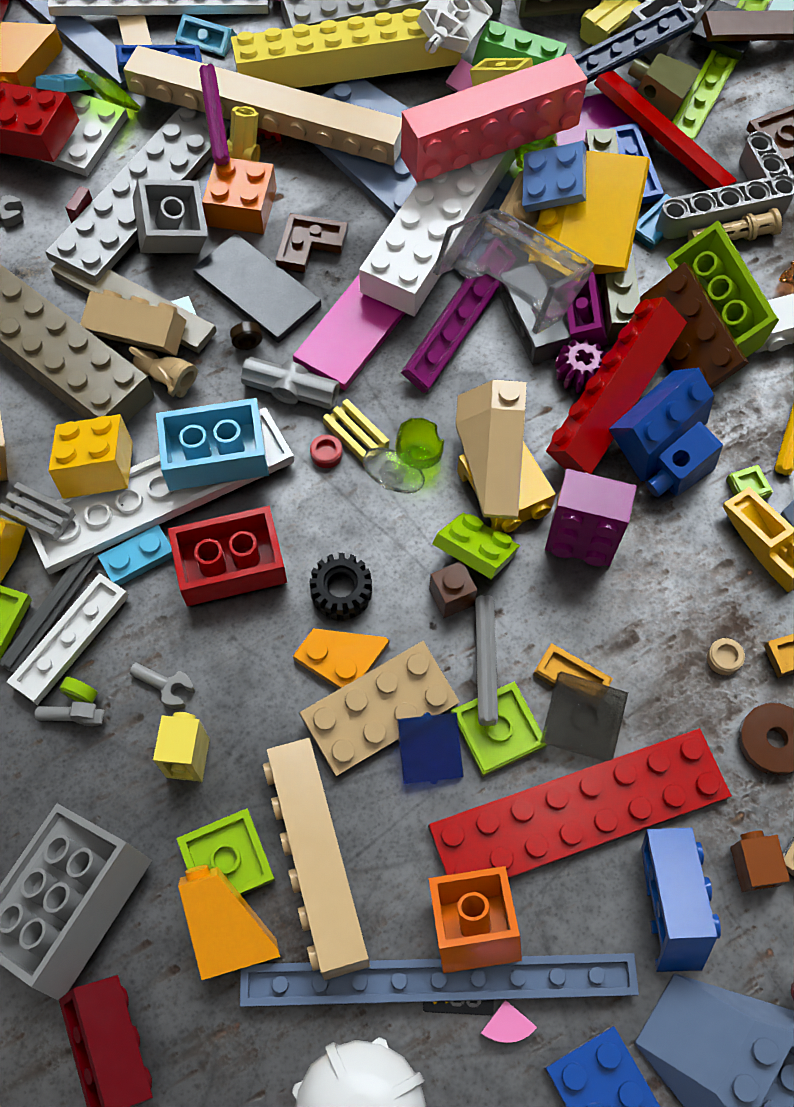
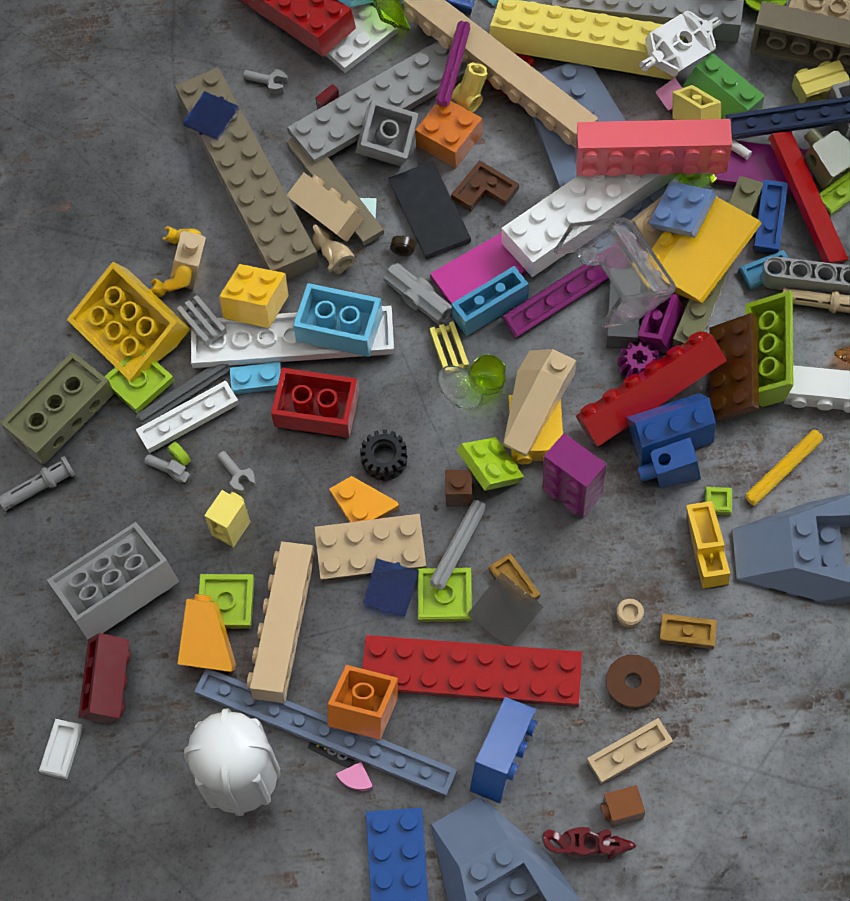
camera: 30 degrees right, 0 degrees up
tile [310,435,343,468] -> none
dark orange brick [730,831,790,892] -> none
none -> dark azure brick [451,266,529,336]

